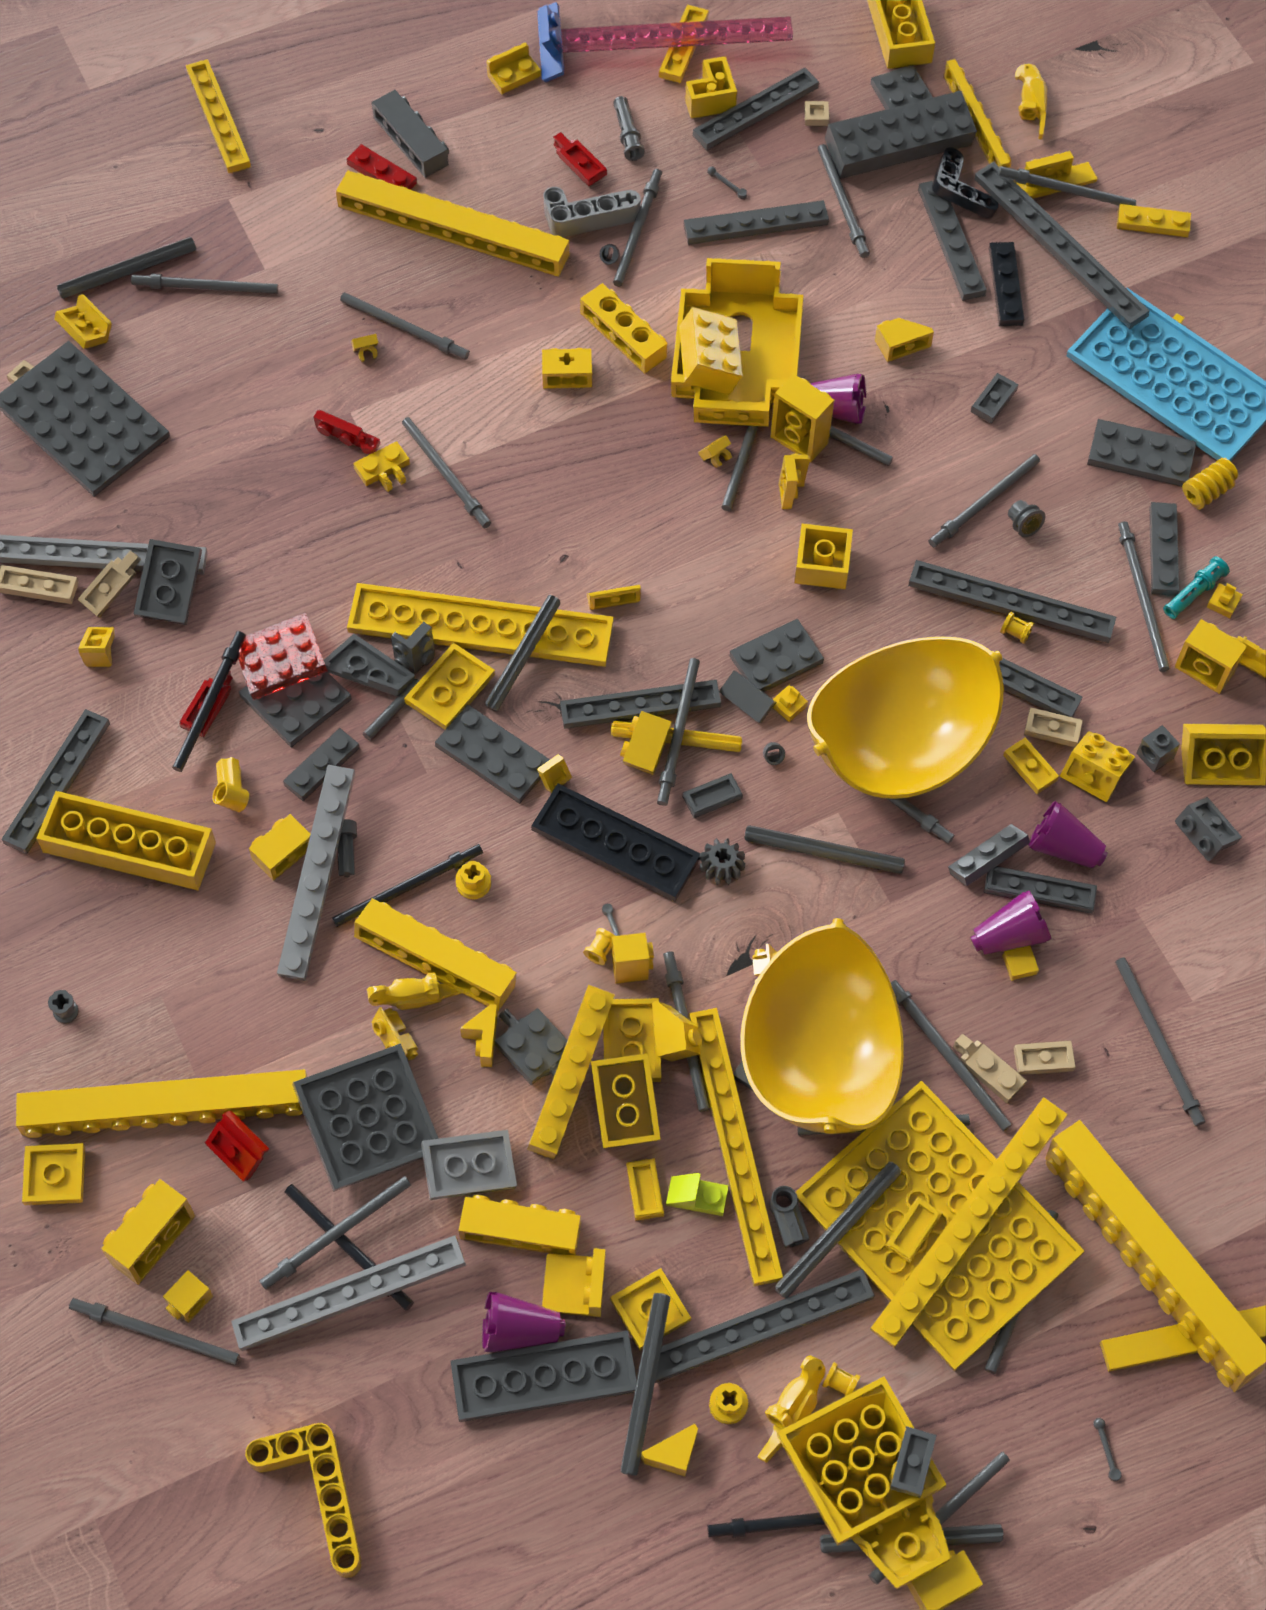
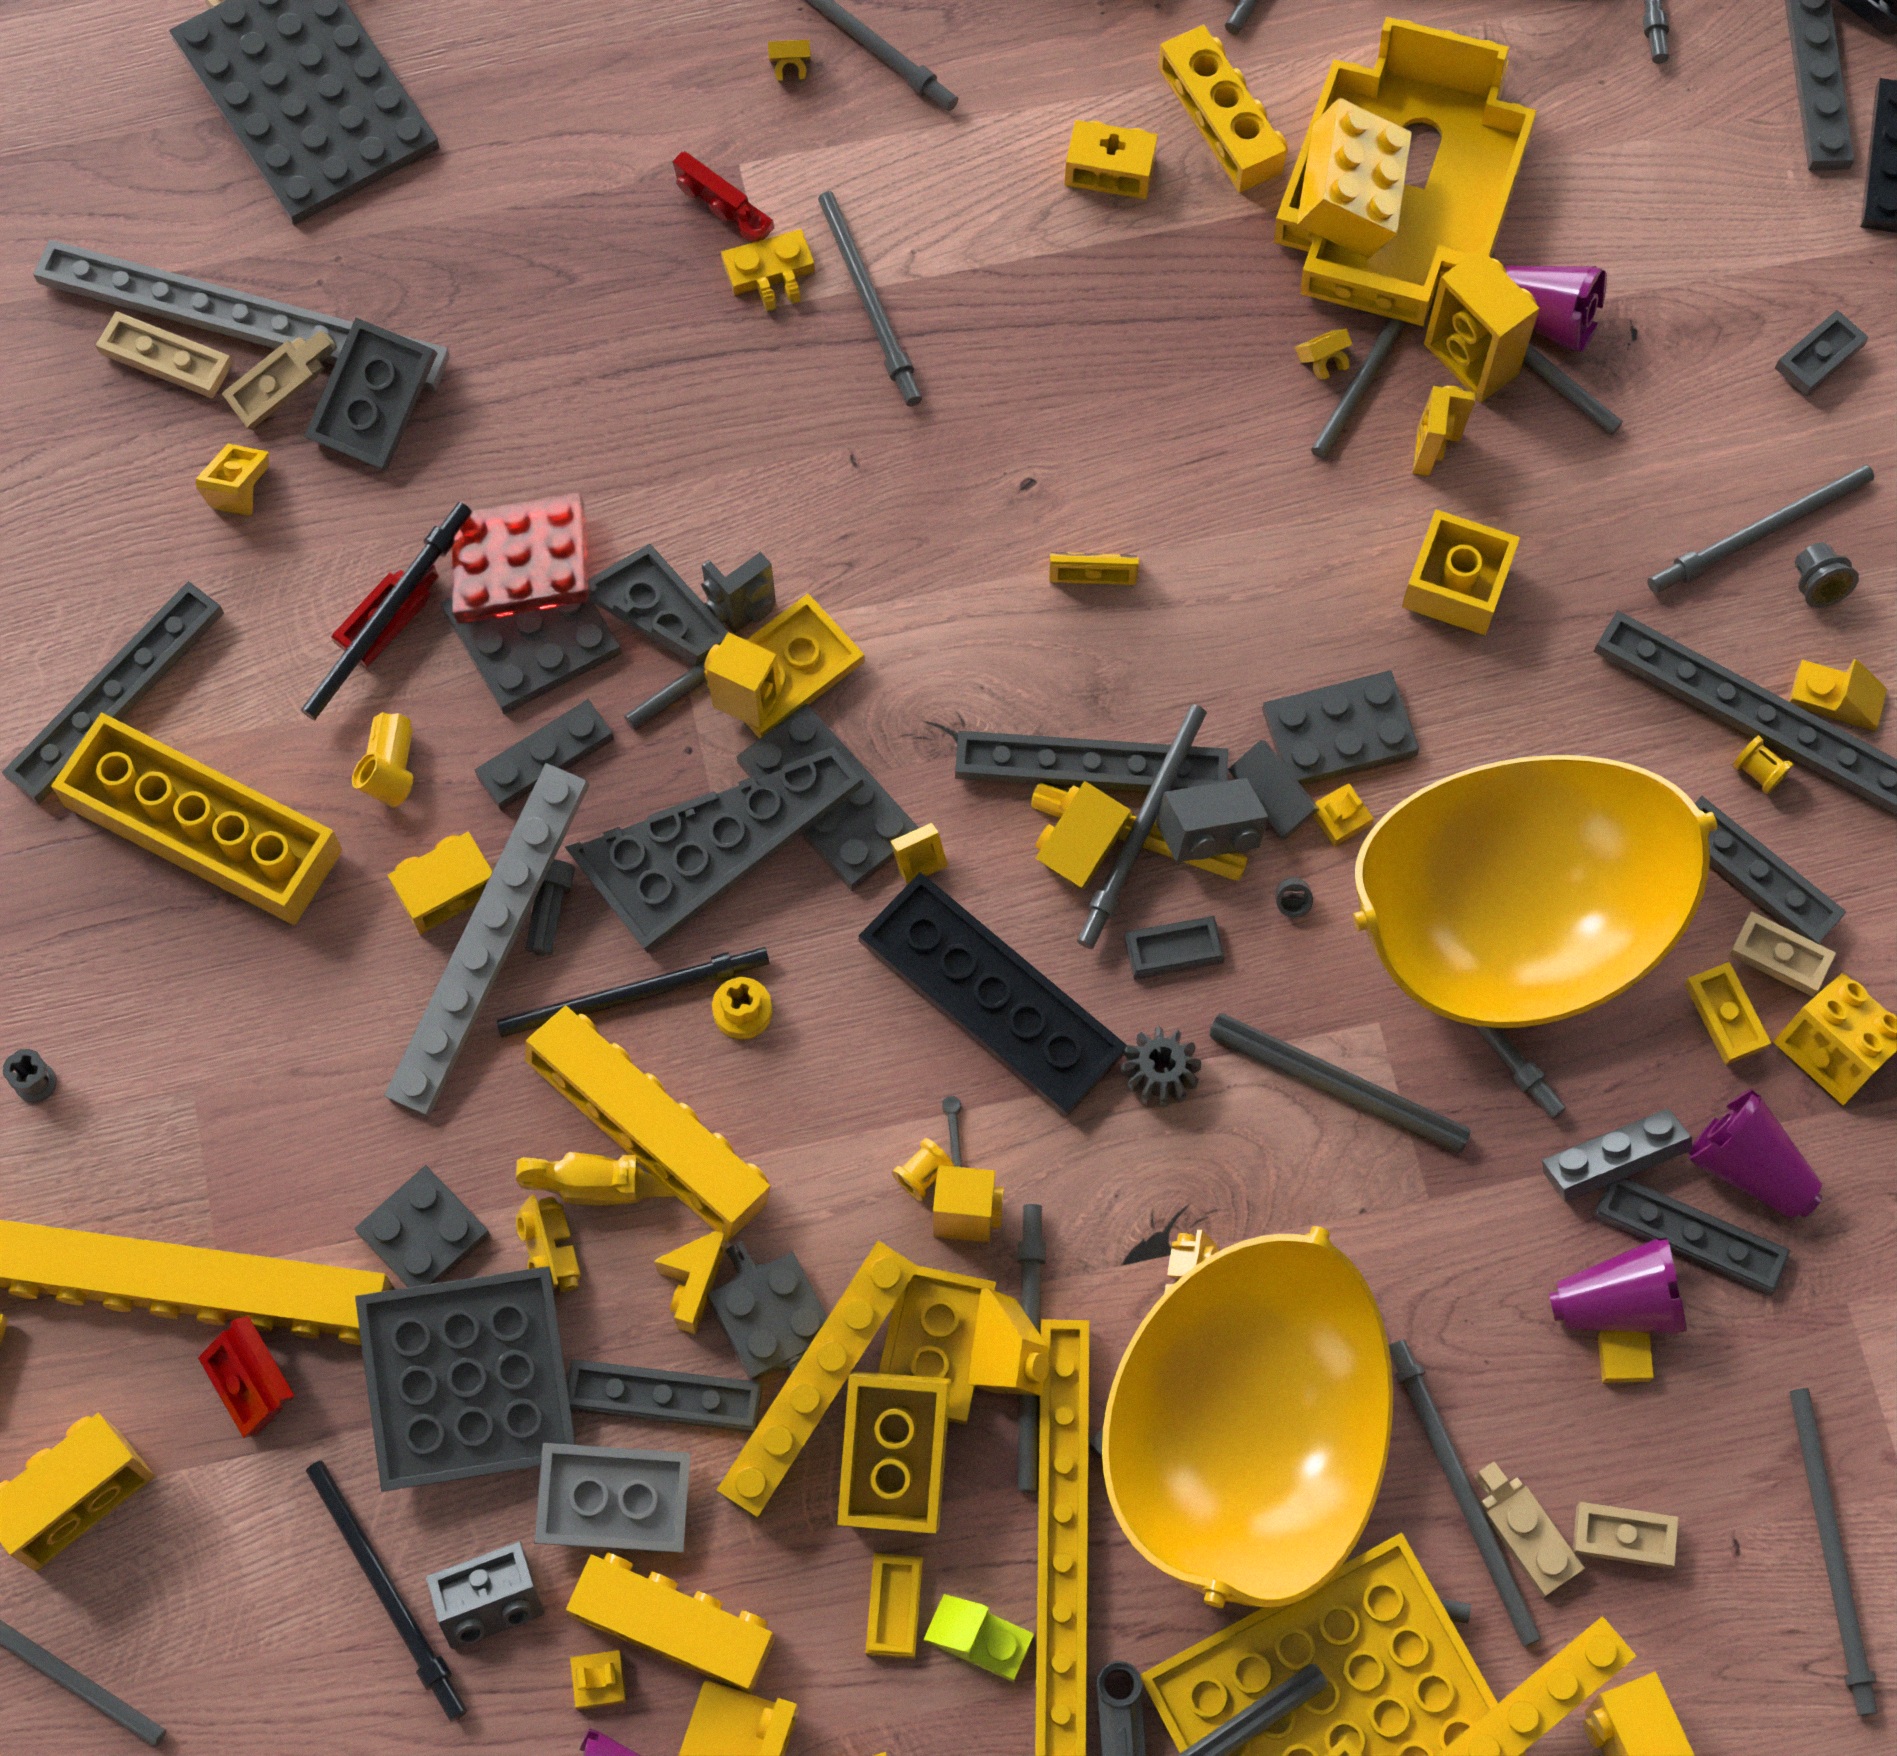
camera: 15 degrees right, 5 degrees up
yellow brick [163,1270,213,1323] -> none
light grey plate [231,1235,466,1351] -> none
dark grey bar [259,1176,411,1290] -> none
yellow plate [347,583,614,667] -> none
dark grey axle [485,595,561,711] -> none
yellow slope [875,318,934,362] -> none
none -> dark grey plate [354,1165,490,1288]
none -> dark grey bracket [426,1541,544,1649]
none -> dark grey wing [565,746,864,953]
none -> dark grey tile [567,1359,763,1433]
none -> yellow tile [570,1650,627,1710]
none -> yellow brick [704,632,781,729]
none -> dark grey brick [1156,778,1269,863]
none -> yellow slope [1789,659,1887,731]

